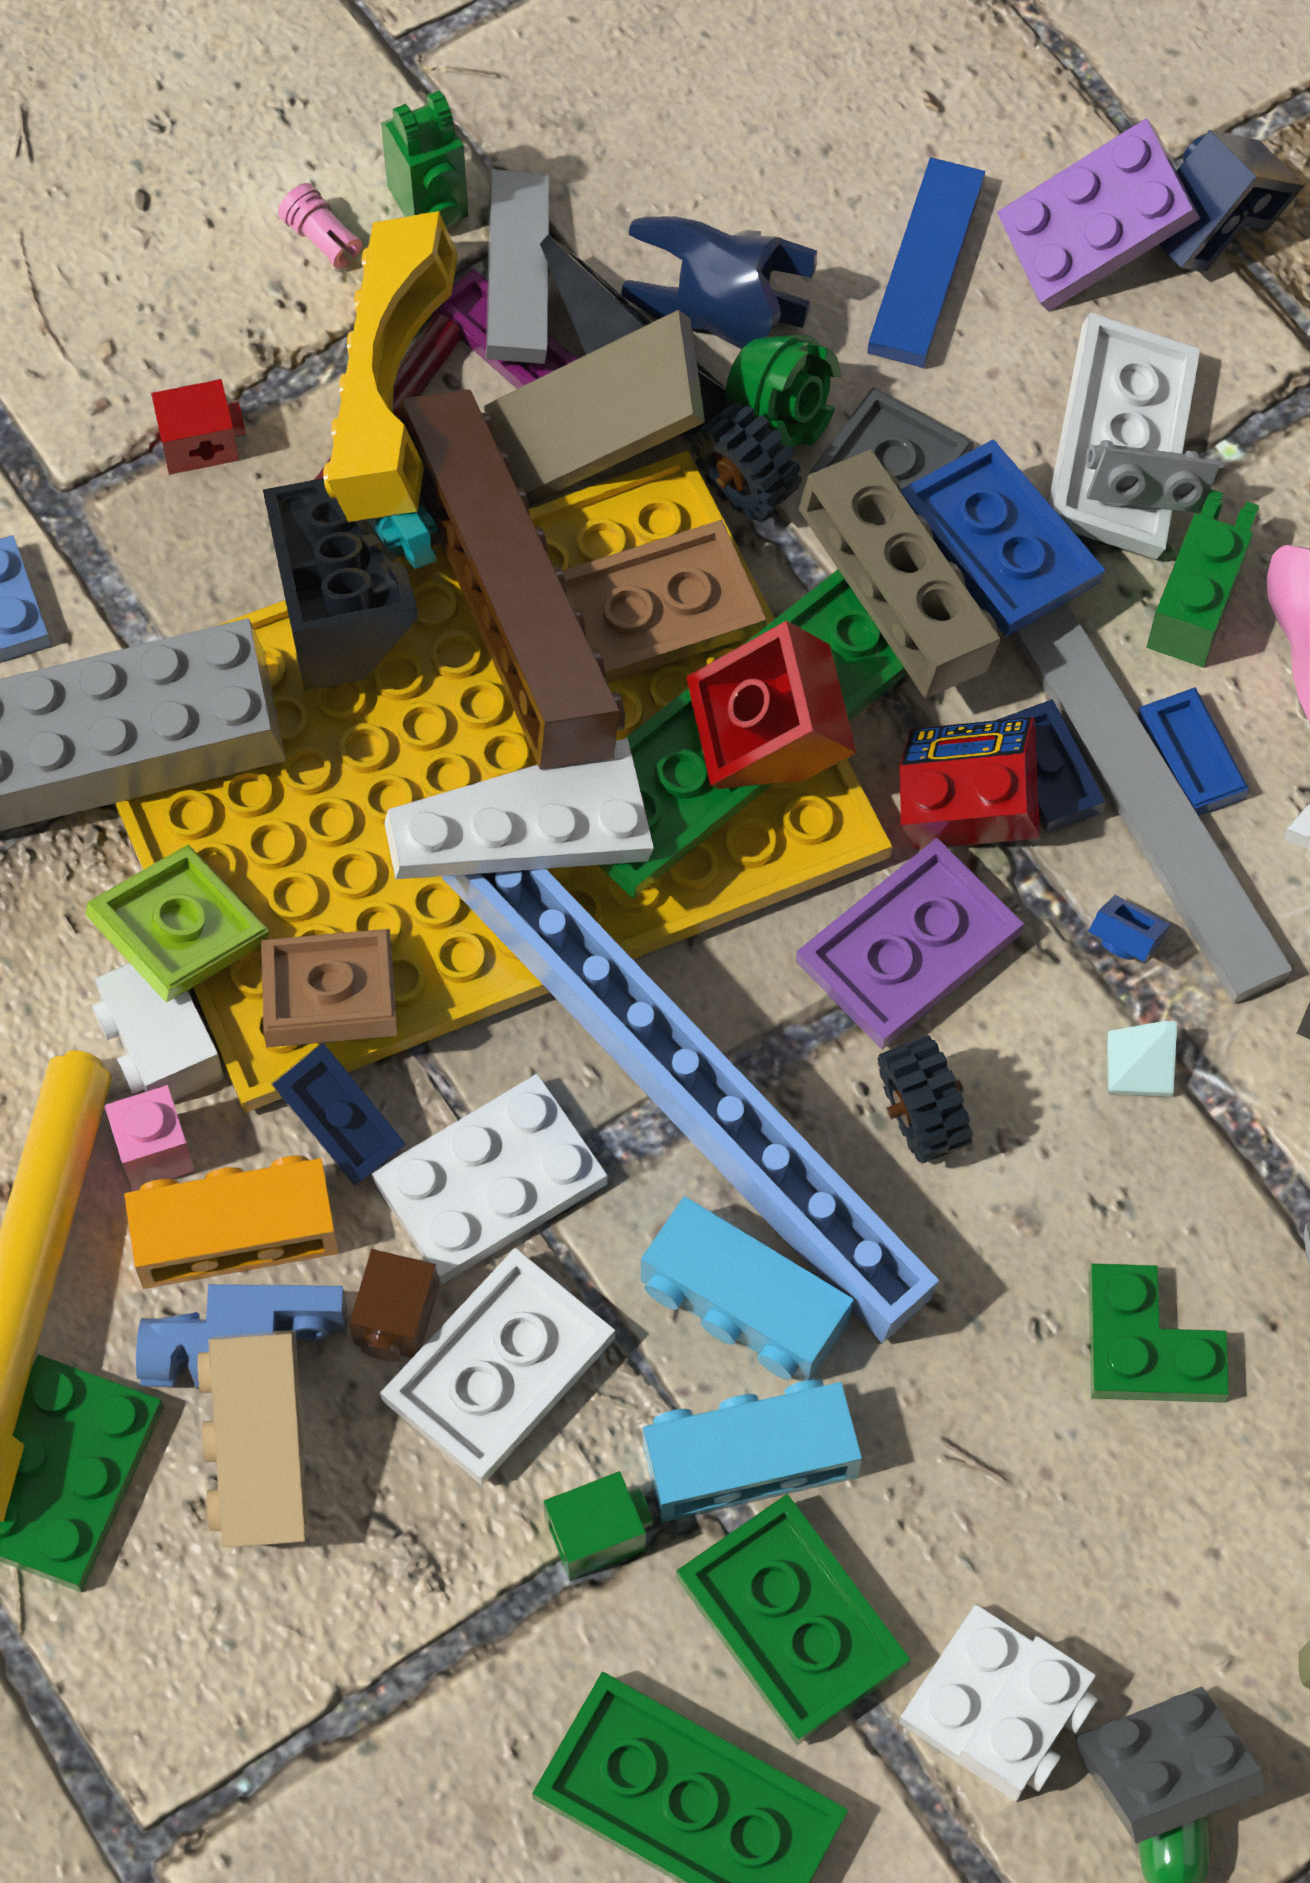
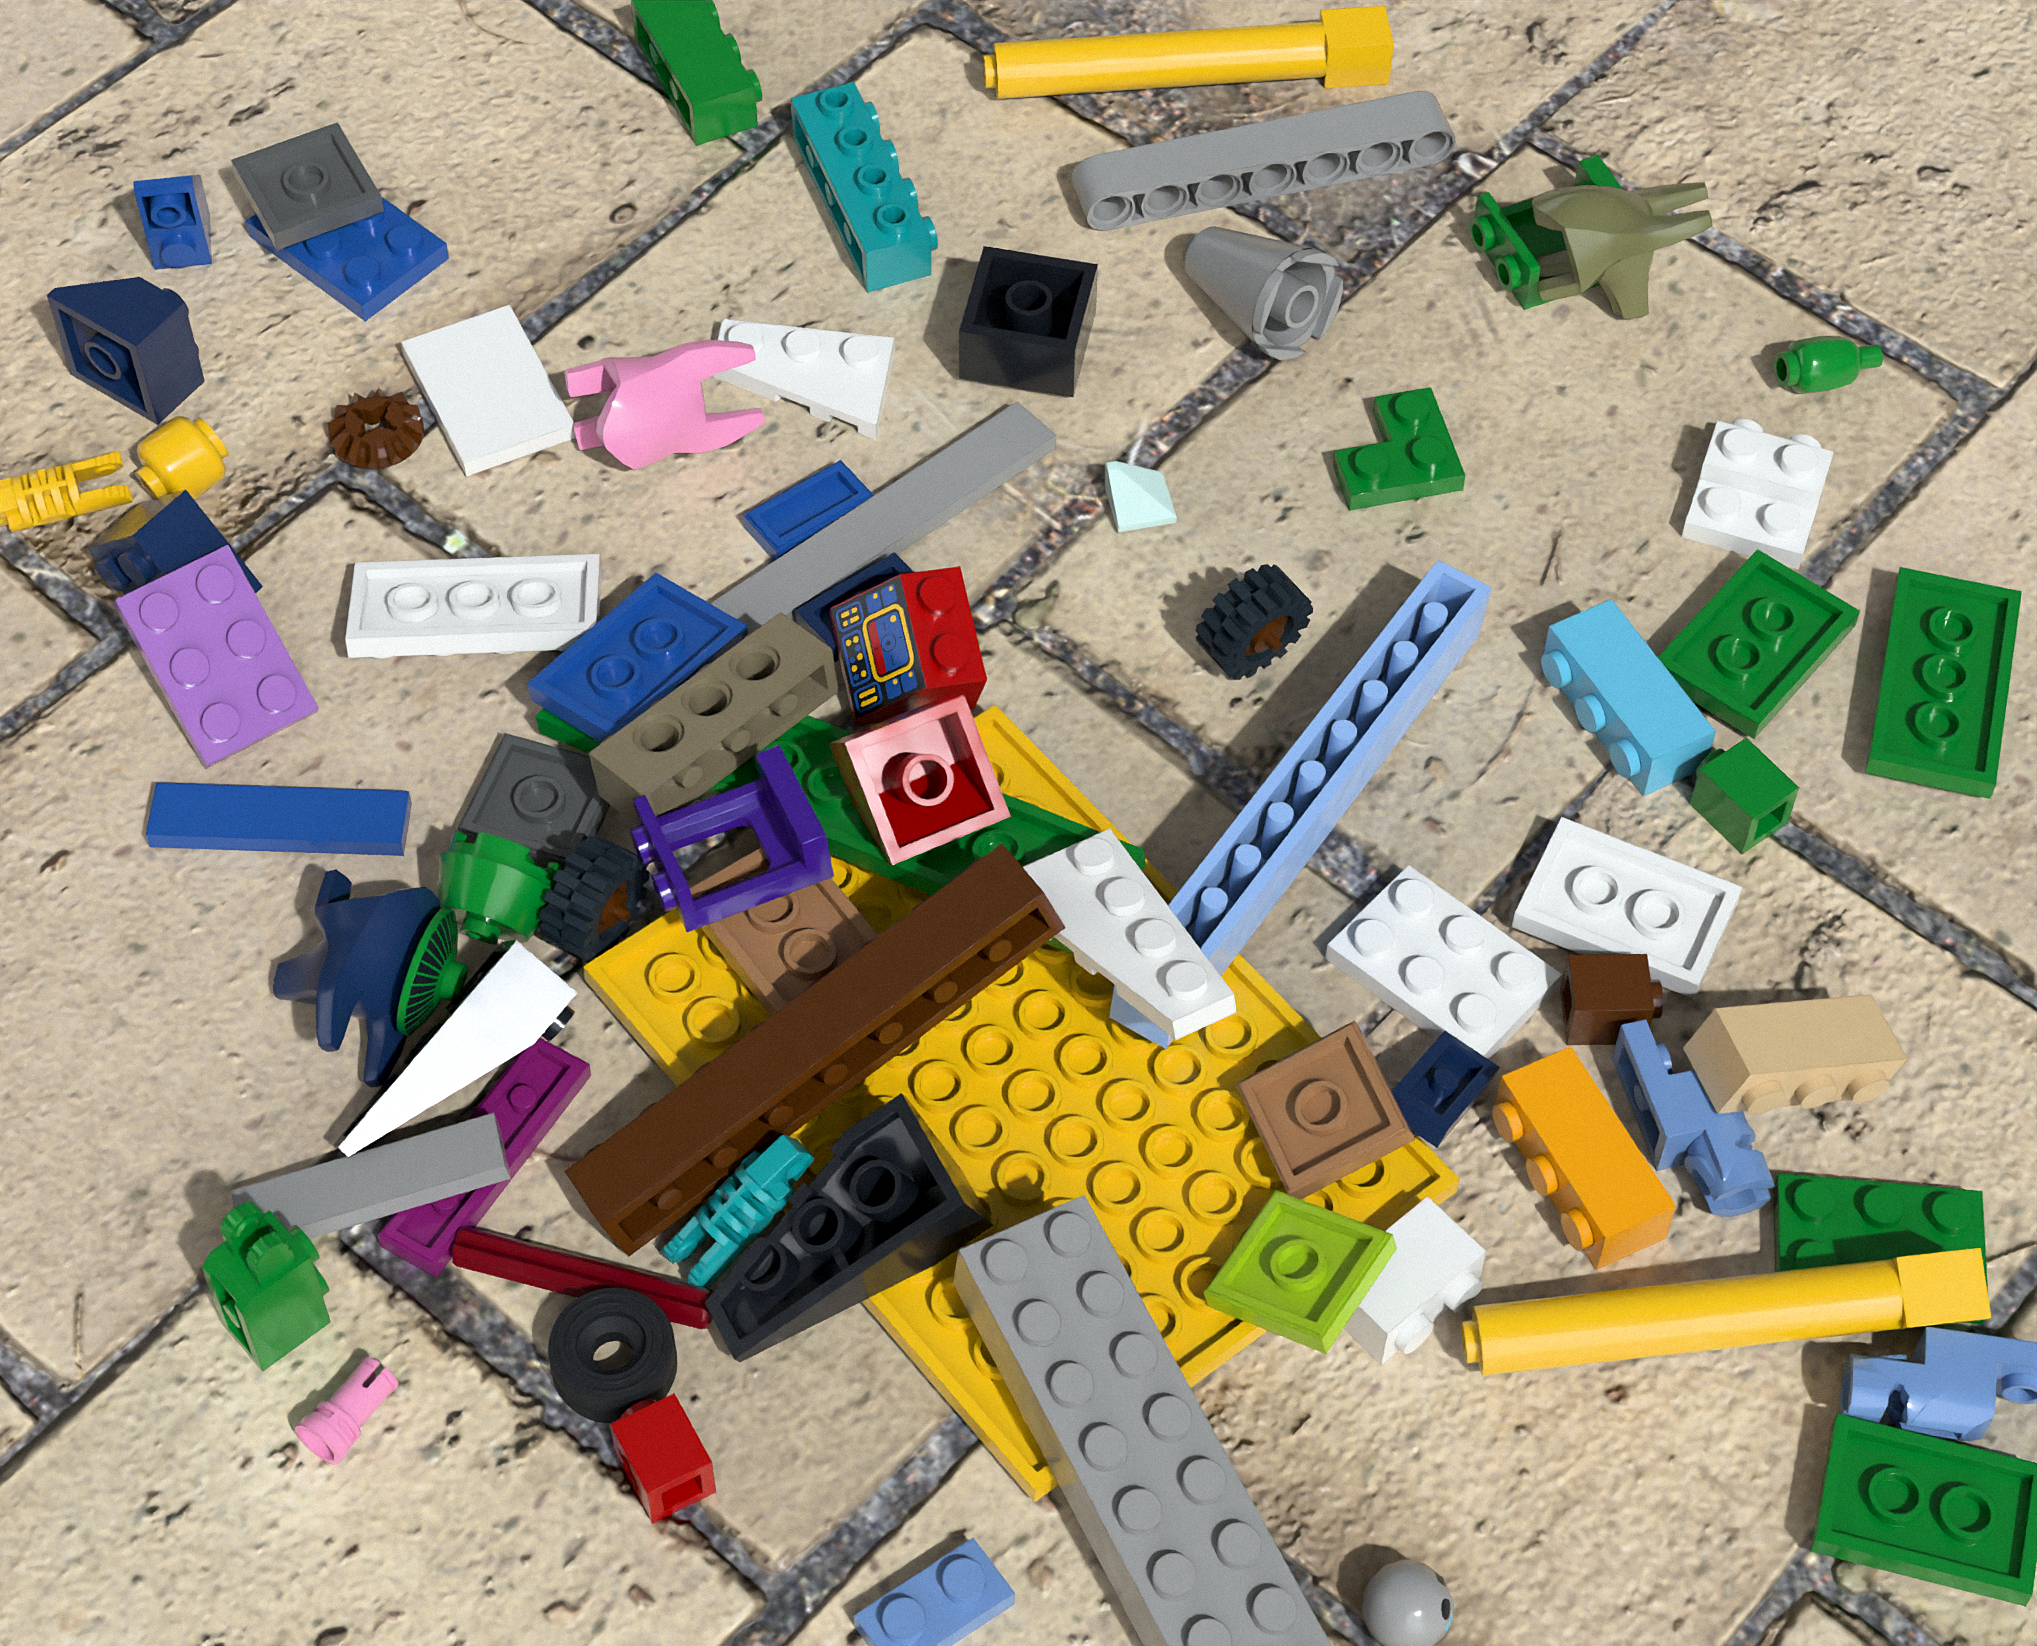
camera: 105 degrees left, 10 degrees down
bright pink brick [104,1085,195,1192] -> none
yellow arch [323,211,458,522] -> none
dark tan tile [484,310,705,505] -> none
medium azure brick [641,1196,854,1381] -> none
medium lavender plate [796,838,1024,1050] -> none
dark grey plate [1075,1686,1266,1844] -> none
light grey hinge [1086,440,1220,513] -> none
blue plate [1088,895,1171,962] -> none
green hinge [1146,489,1259,668] -> none
none -> green dish [397,908,468,1036]
none -> black tyre [548,1288,678,1423]
none -> dark purple window [629,745,834,932]

